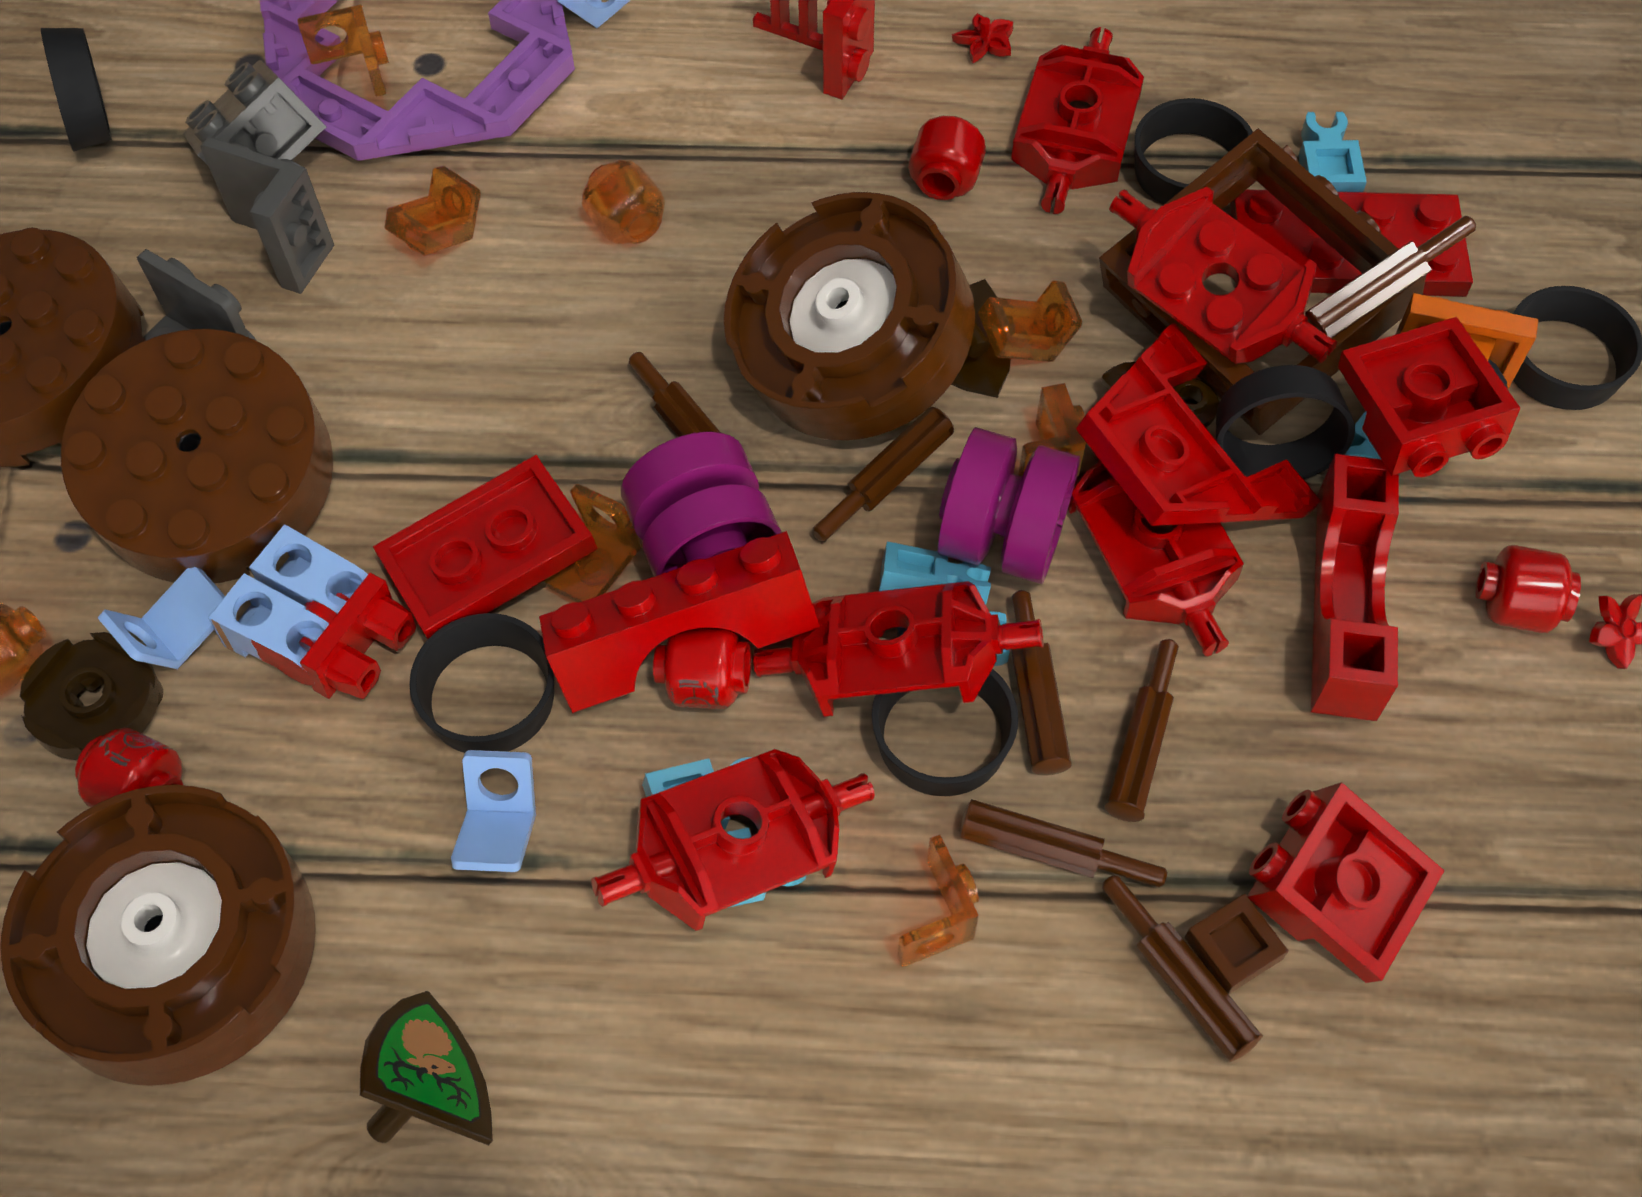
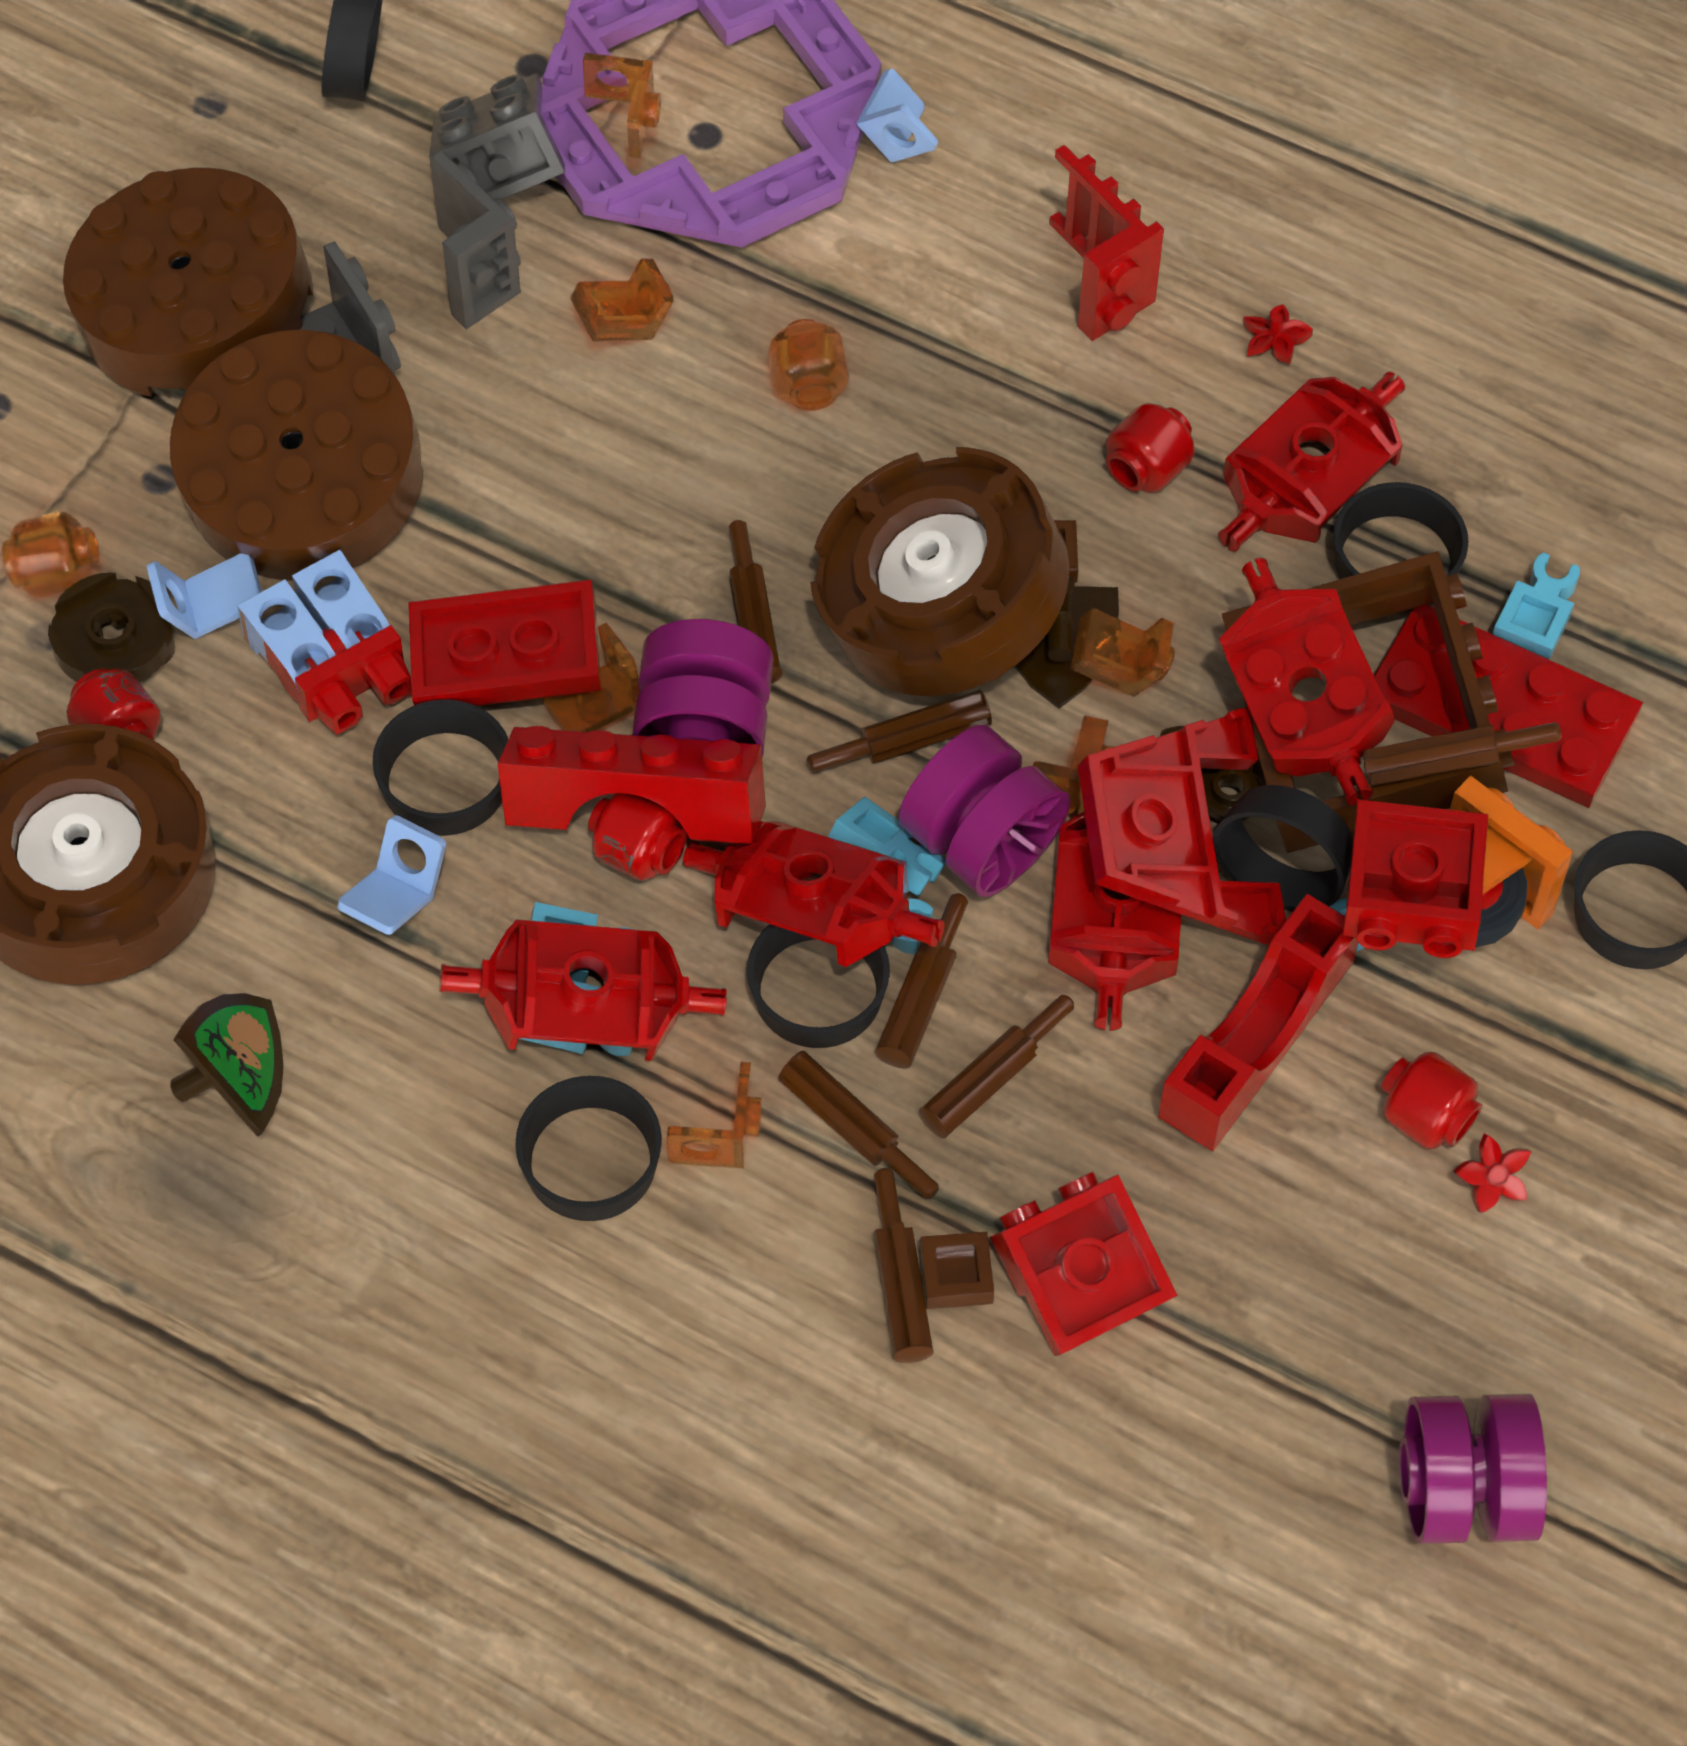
camera: 25 degrees right, 0 degrees up
none -> black tyre [516,1076,662,1221]

